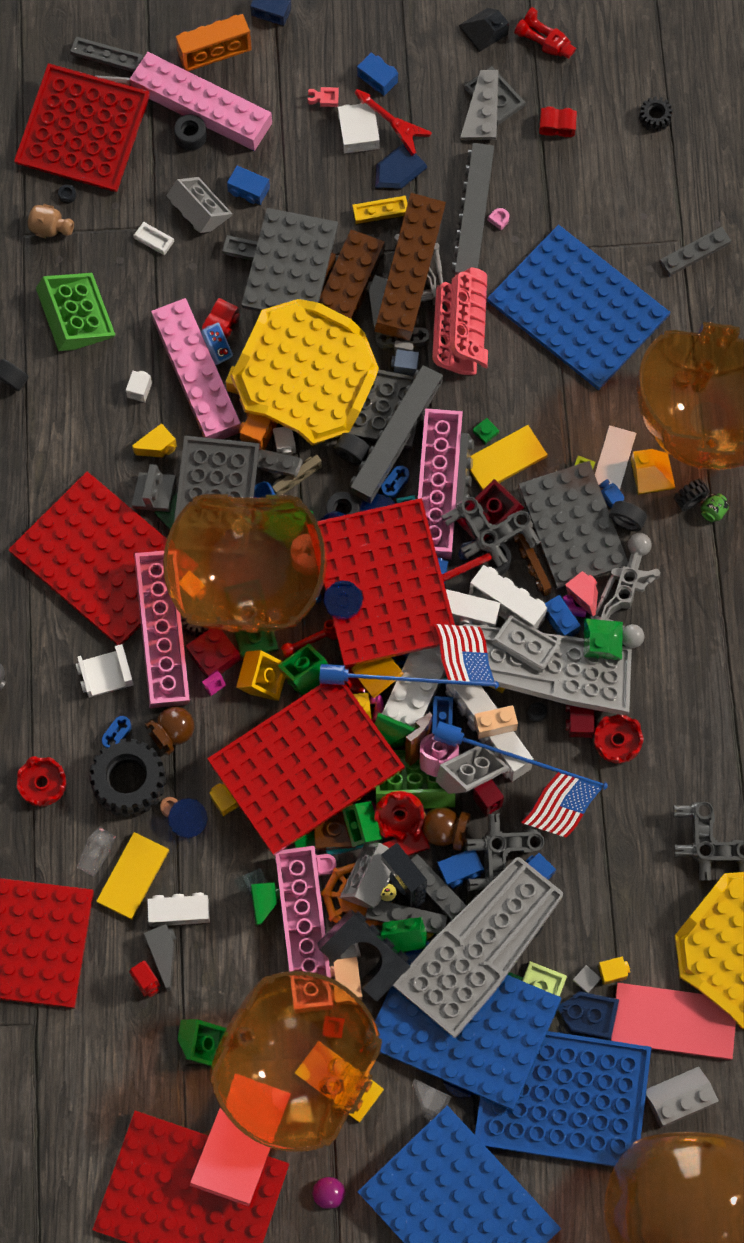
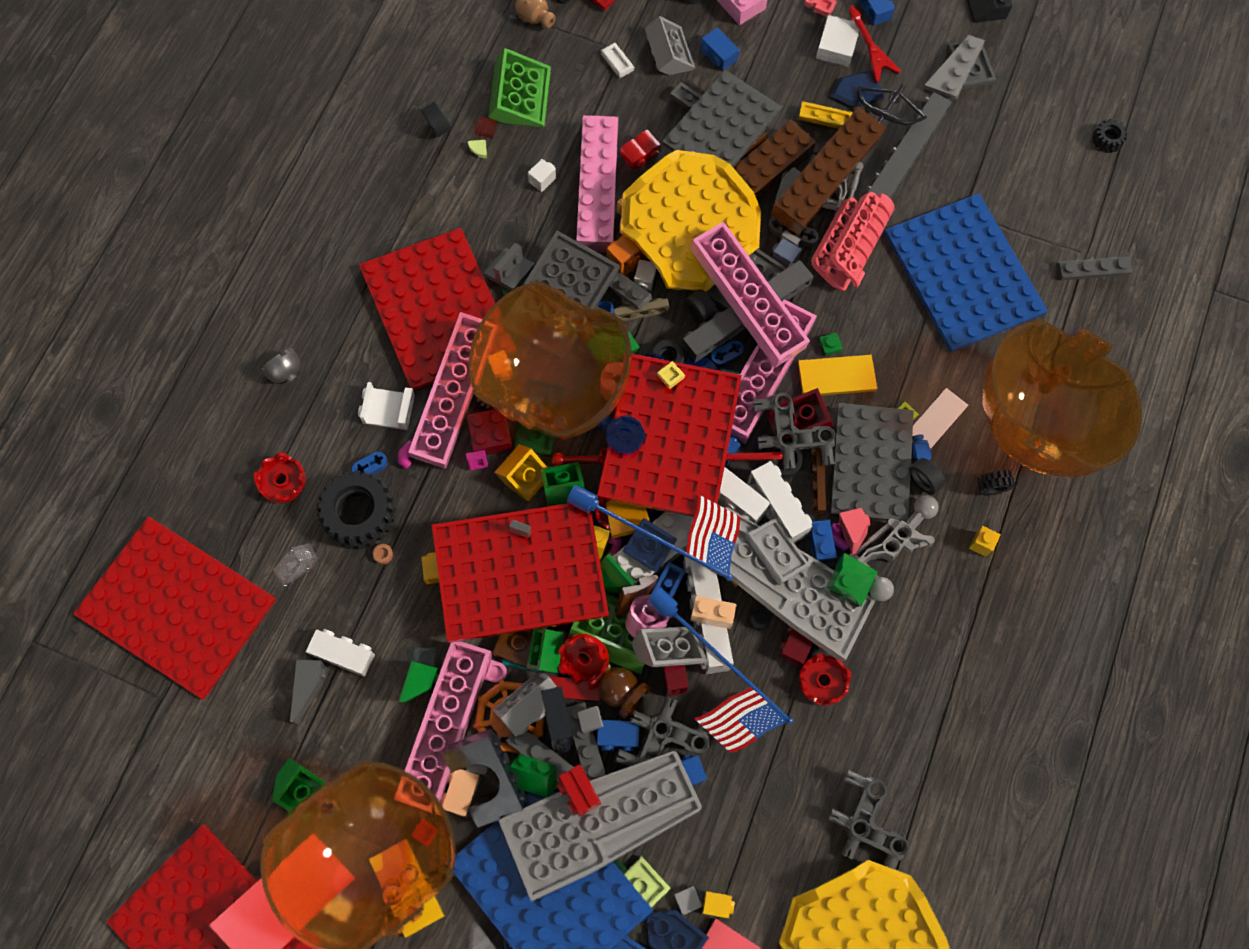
camera: 20 degrees right, 0 degrees up
yellow tile [97,832,169,920] -> none
red brick [129,961,161,997] -> none
yellow slope [132,423,177,457] -> none
reddish brown tile [144,707,195,756] -> none
clear blue tile [168,798,208,838] -> none
slope [201,323,233,365] -> none
green tile [295,831,316,852] -> none
light yellow tile [381,883,397,903] -> none
dark grey plate [456,433,474,508] -> none
bright pink tile [487,208,509,230] -> none
red piece [514,7,576,59] -> none
red brick [539,106,577,137] -> none
yellow slope [631,449,675,495] -> none
bright green head [701,493,729,522] -> none
none -> dark pink arm [398,440,412,469]
none -> yellowish green tile [468,140,487,158]
none -> clear red tile [476,117,497,138]
none -> dark grey tile [509,520,531,538]
none -> red brick [557,765,601,817]
none -> light grey tile [578,706,604,733]
none -> dark blue tile [622,518,678,573]
none -> light yellow plate [657,361,685,389]
none -> bright pink brick [690,222,810,368]
none -> black piece [858,84,927,125]
none -> yellow brick [969,526,1001,557]

